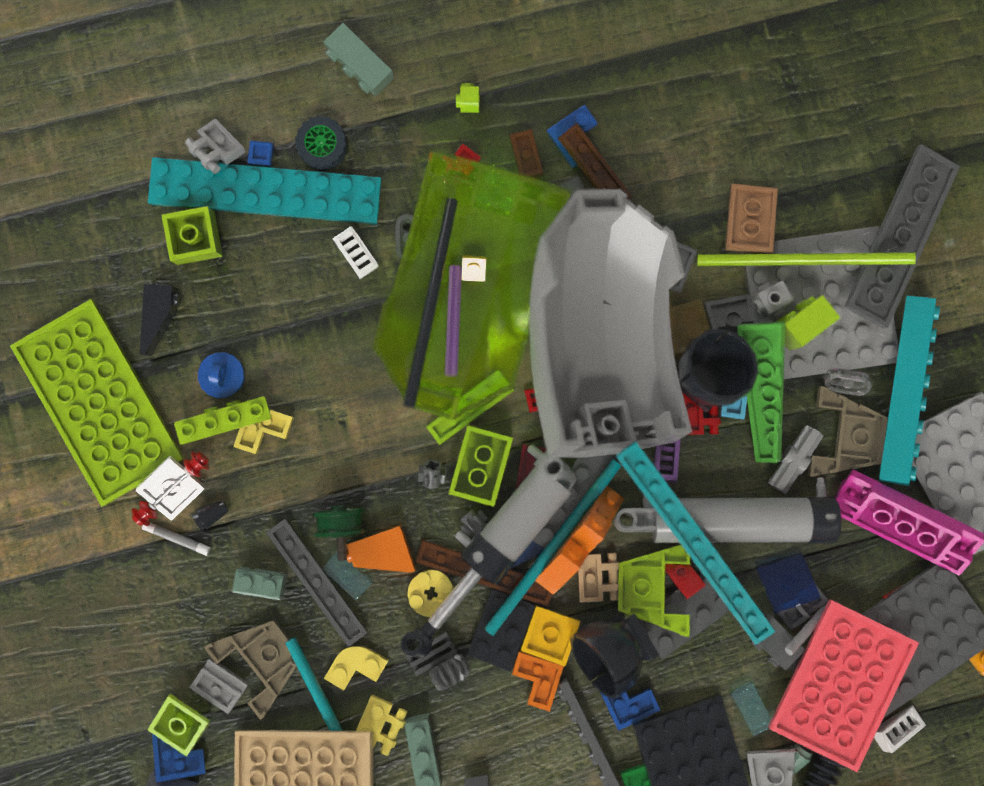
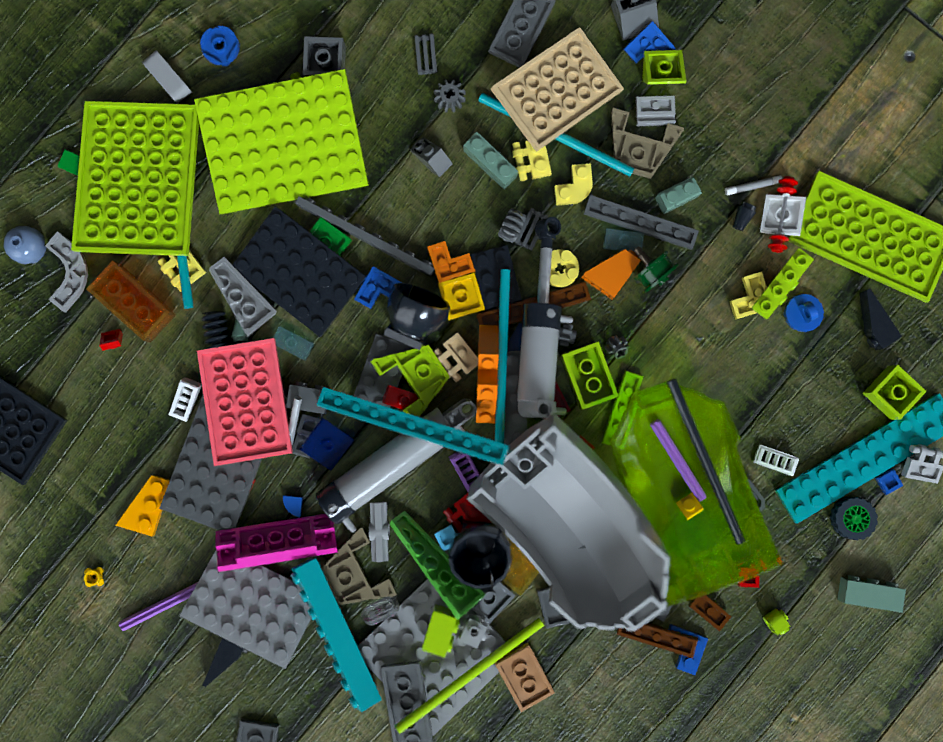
camera: 145 degrees right, 0 degrees up
none -> blue tile [283,495,303,517]

